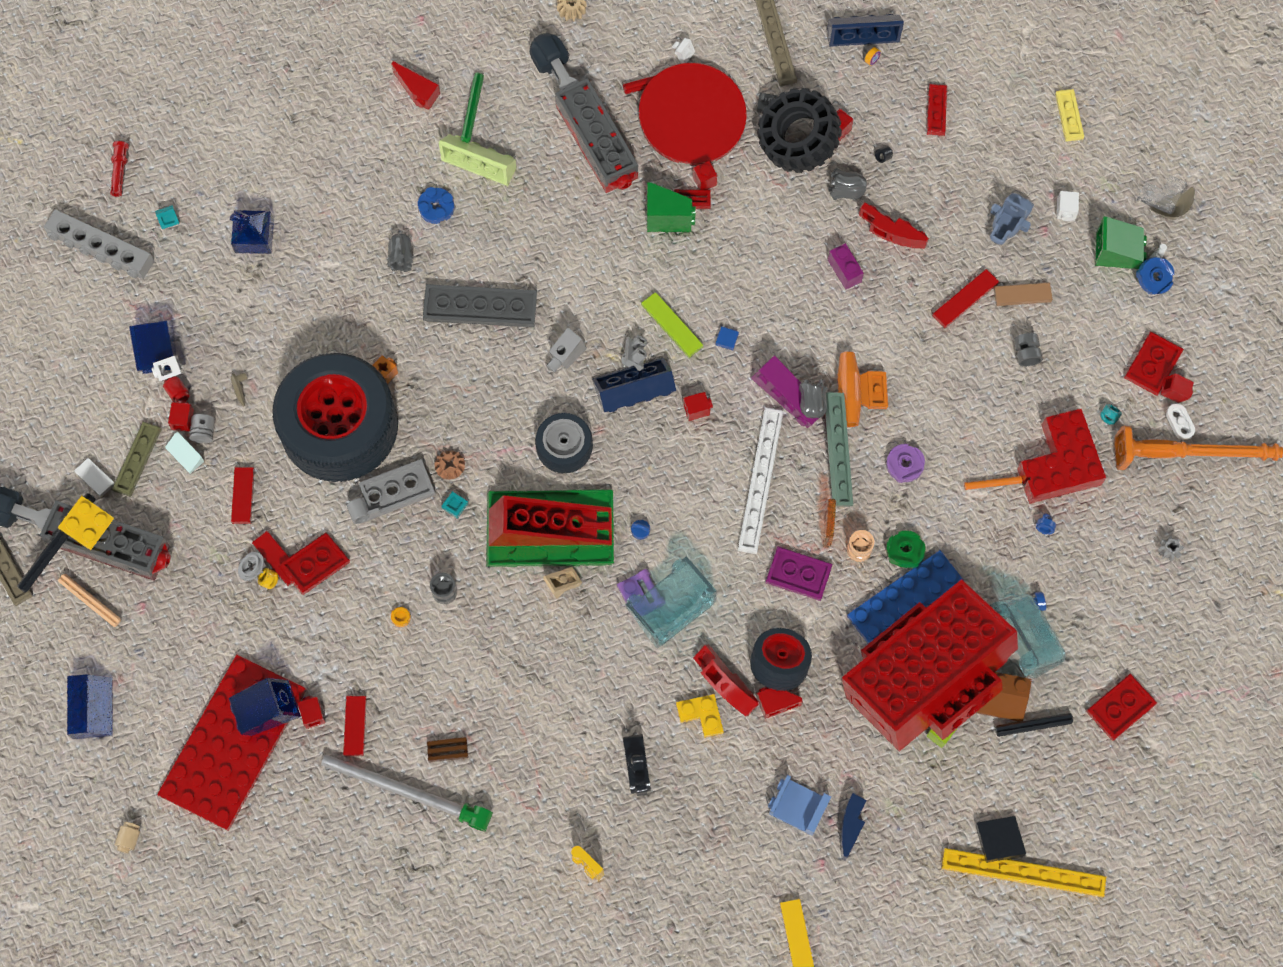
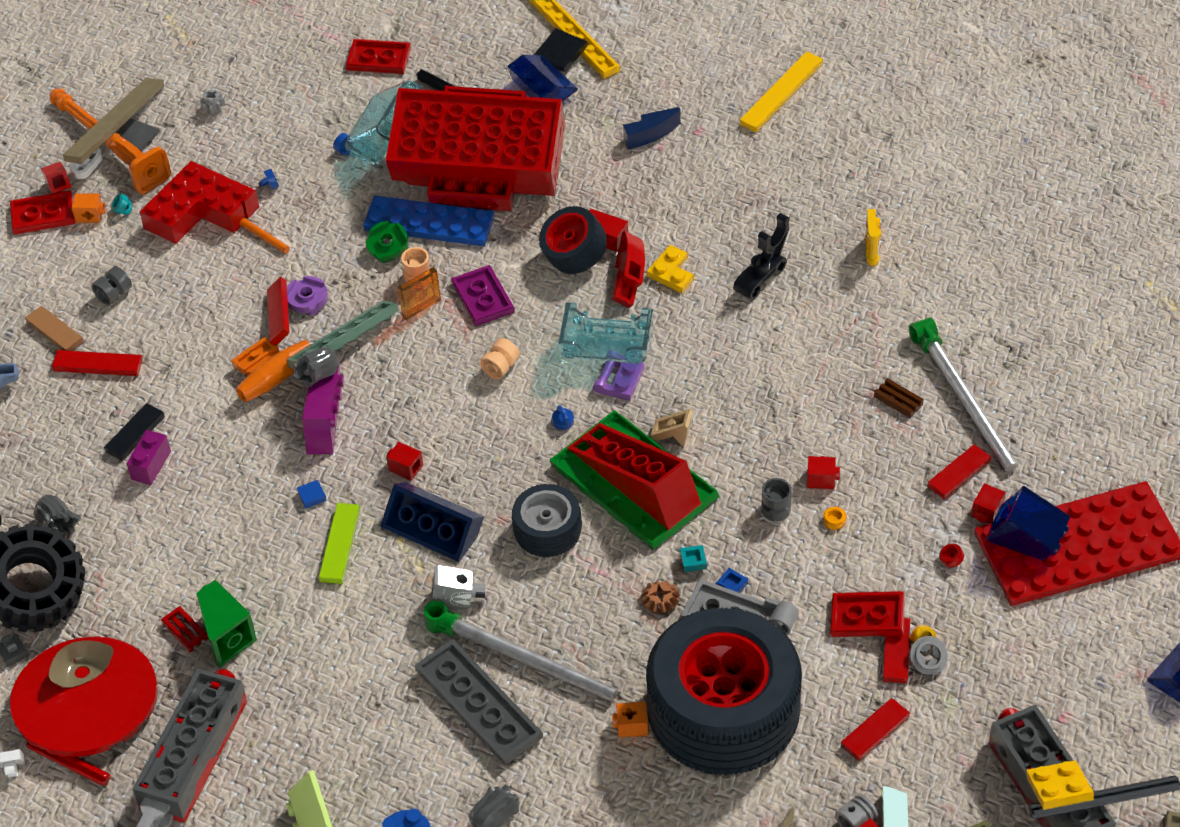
camera: 130 degrees left, 20 degrees down
light nougat axle [58,574,121,627] -> none
light grey hips [621,335,647,371] -> none
red brick [693,161,718,190] -> none
white tile [738,407,784,555] -> none
medium blue panel [768,775,831,836] -> none
red slope [859,202,929,249] -> none
none -> dark tan piece [49,641,113,688]
none -> dark tan tile [63,77,164,164]
none -> orange brick [72,193,106,223]
none -> black tile [104,403,165,461]
none -> dark grey piece [117,118,160,151]
none -> red tile [267,276,290,346]
none -> flat silver piece [424,600,618,702]
none -> light nougat wheel [479,338,520,380]
none -> clear blue slope [507,55,578,102]
none -> blue tile [716,568,748,593]
none -> red brick [807,456,840,489]
none -> red tile [939,543,964,568]

